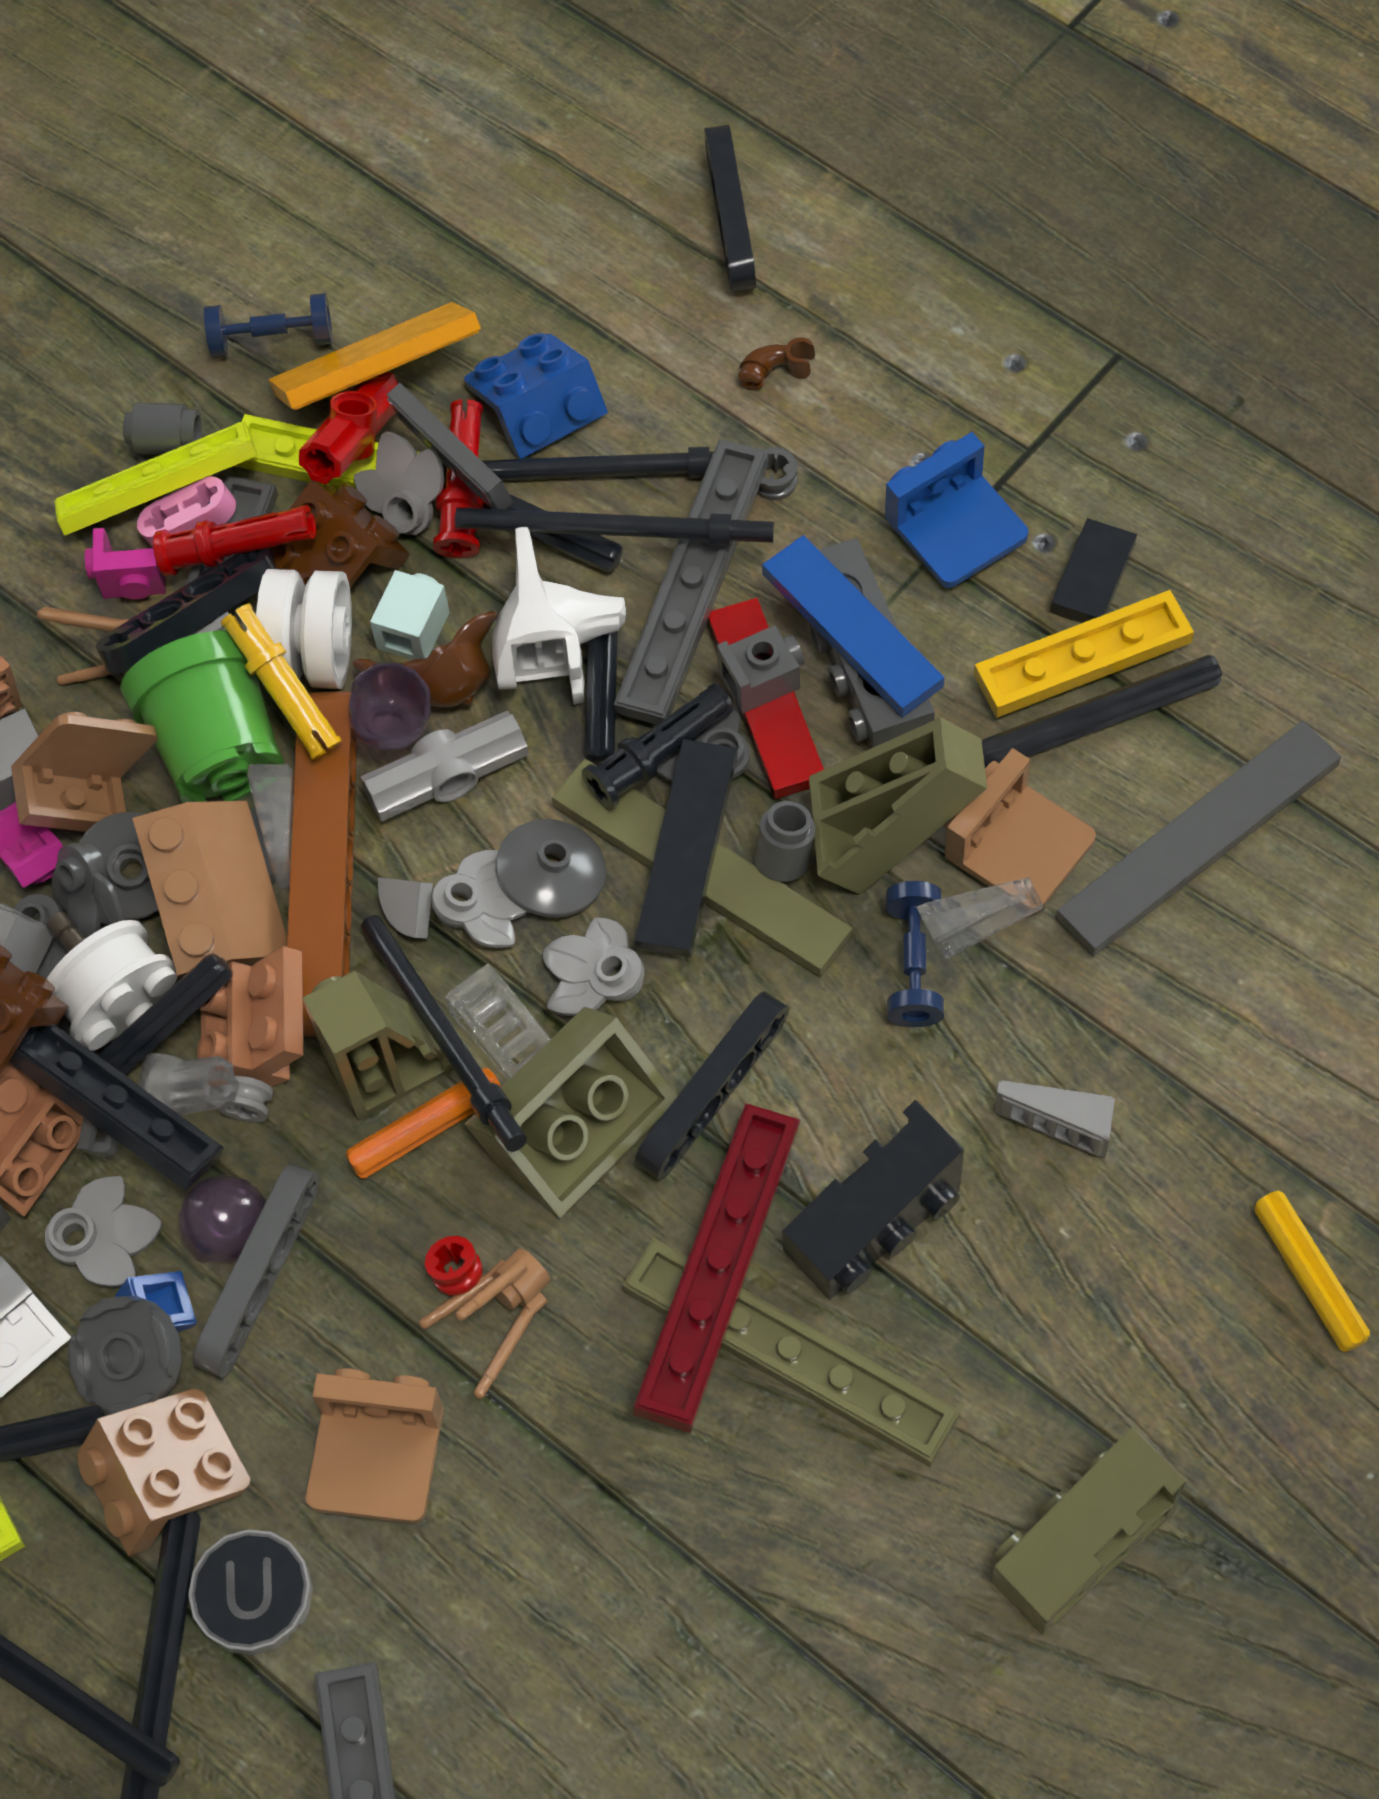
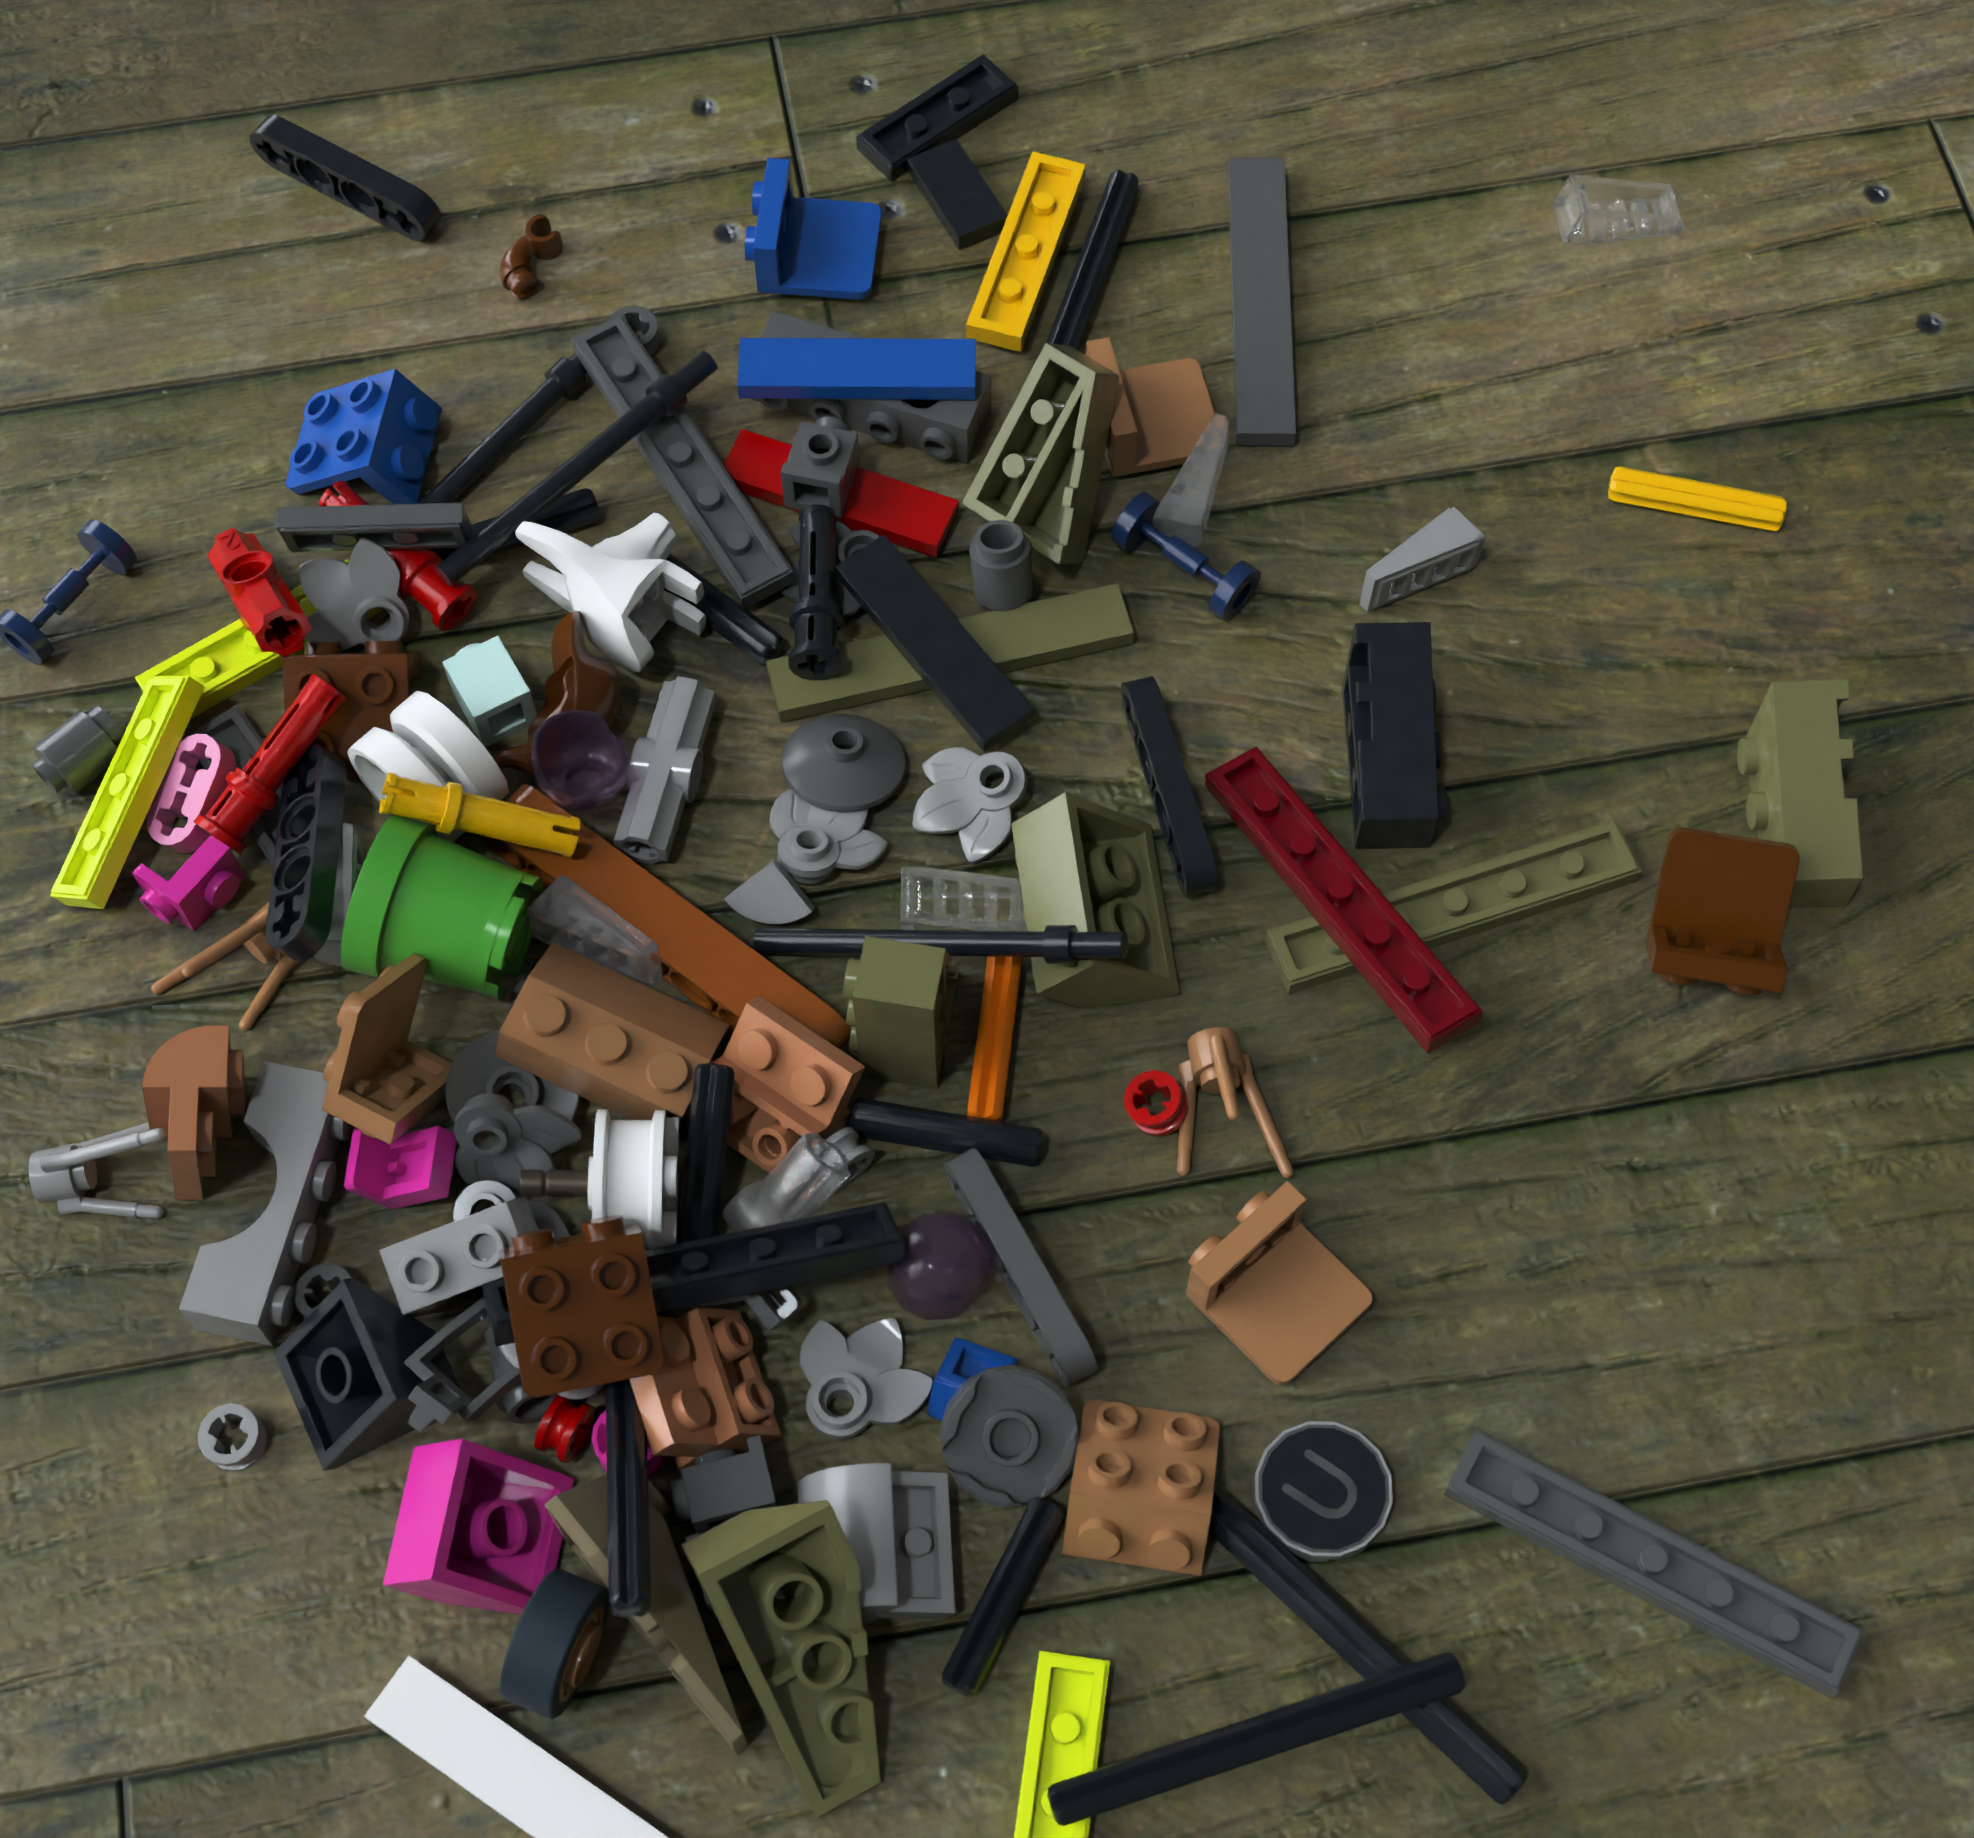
camera: 55 degrees left, 0 degrees up
light orange tile [268,302,481,410] -> none
none -> black axle [849,1098,1044,1167]
none -> black tile [856,54,1019,182]
none -> reddish brown bracket [1645,827,1800,995]

